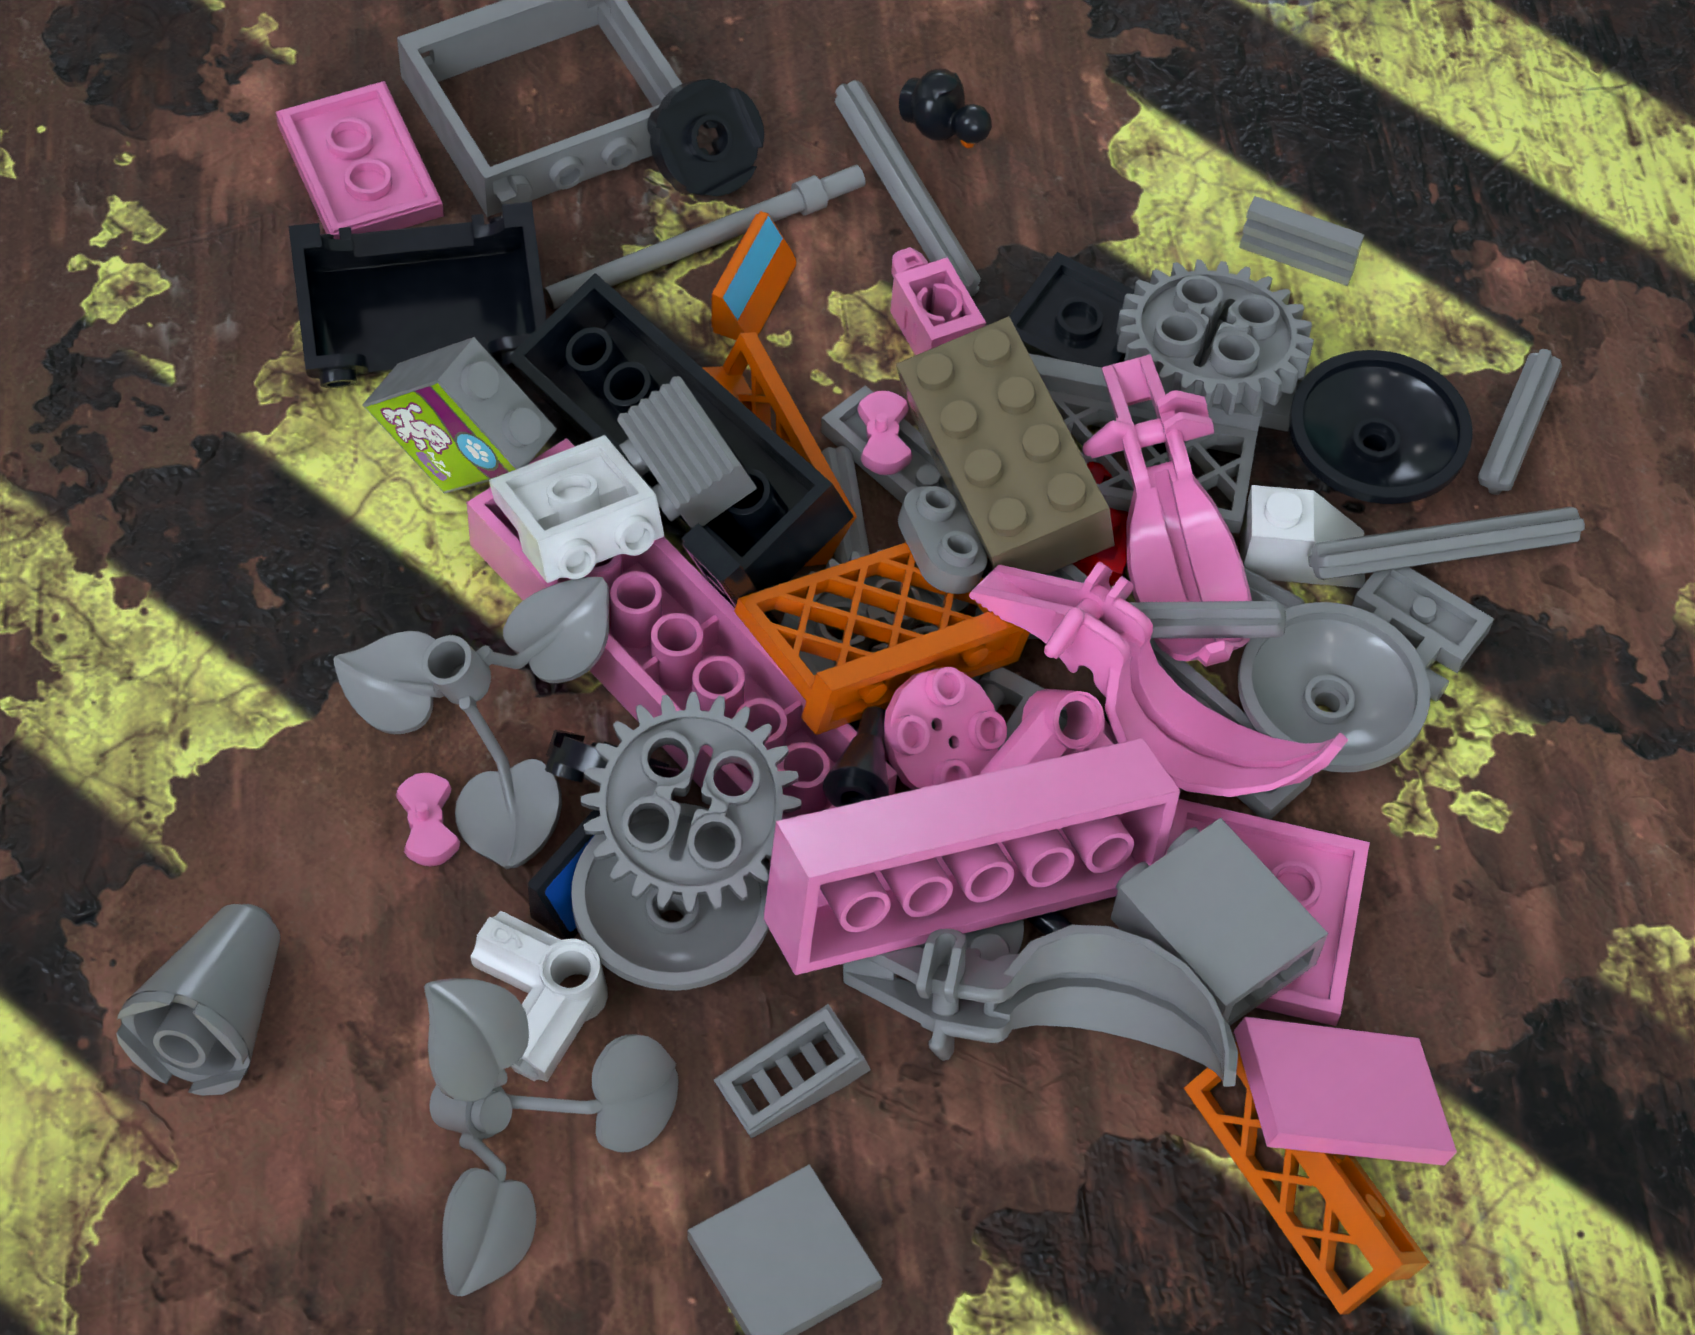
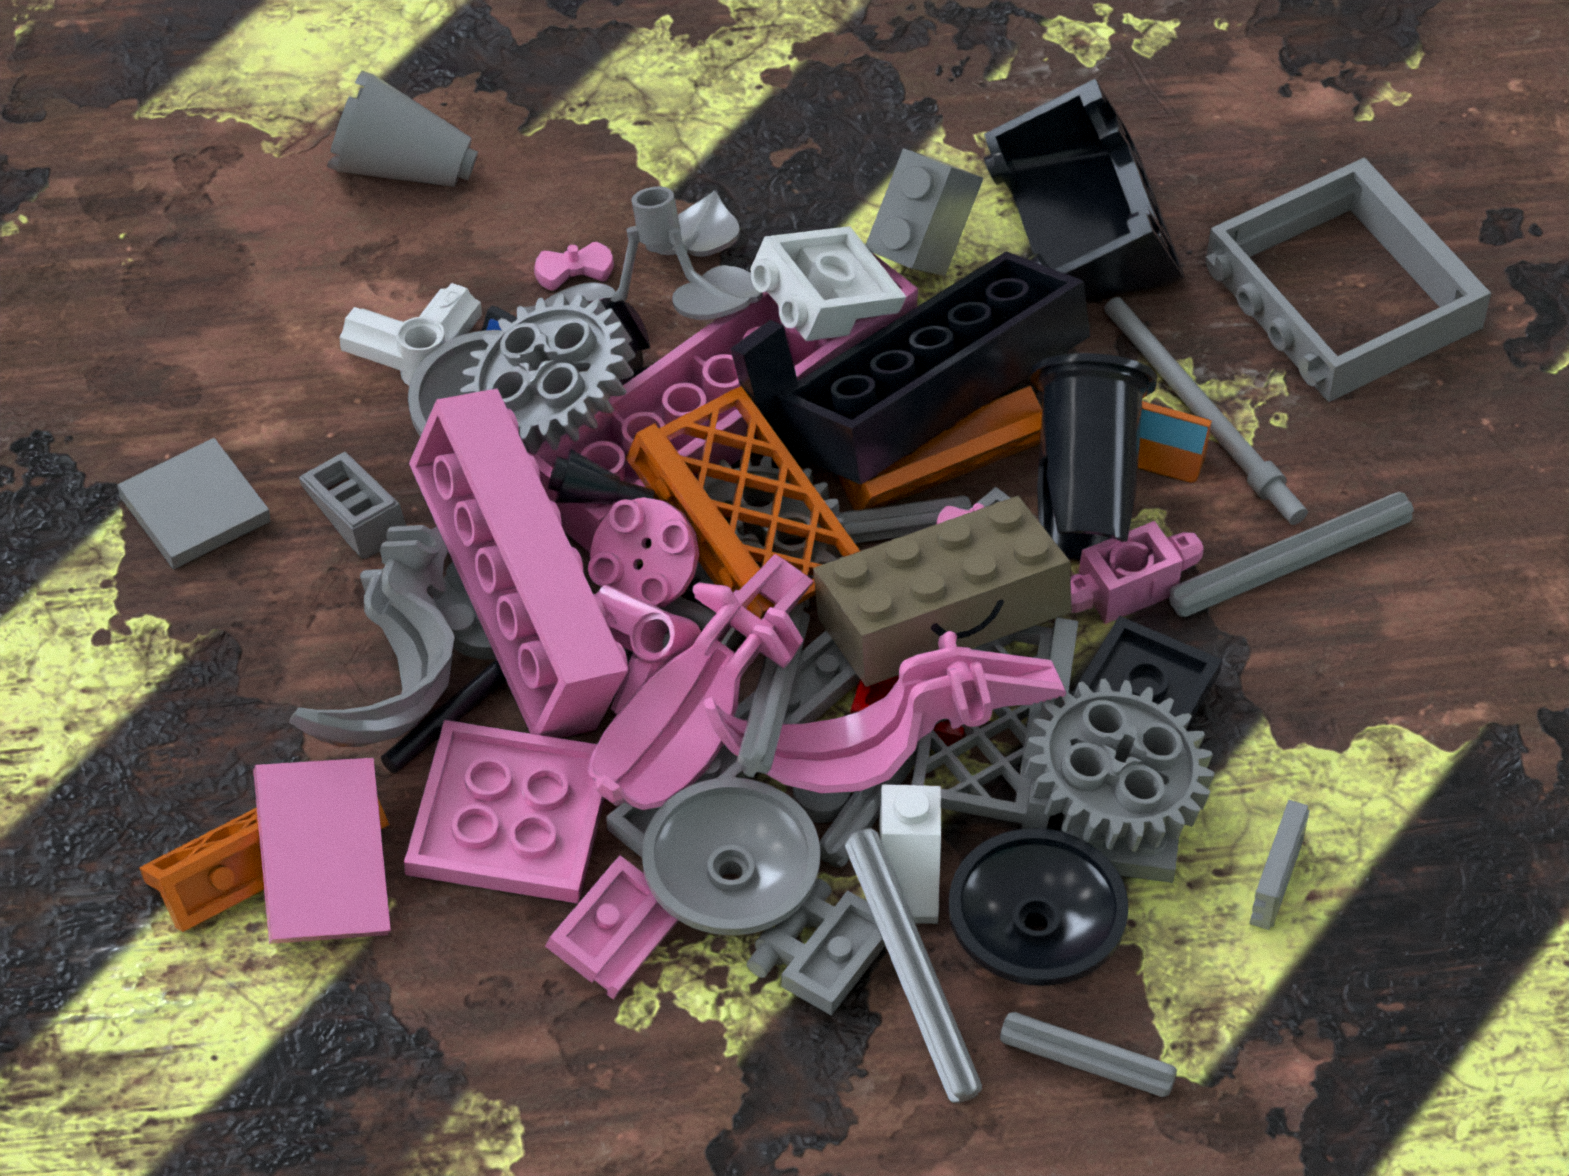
camera: 90 degrees right, 5 degrees down
bright pink tile [276,81,444,239] -> none
light grey plant [424,978,678,1296] -> none
light grey brick [617,376,757,529] -> none
black plate [647,79,765,197] -> none
light grey plate [898,486,987,594] -> none
black animal [899,69,992,149] -> none
light grey brick [1110,818,1328,1026] -> none
none -> bright pink plate [545,855,679,999]
none -> black piece [1030,353,1157,561]

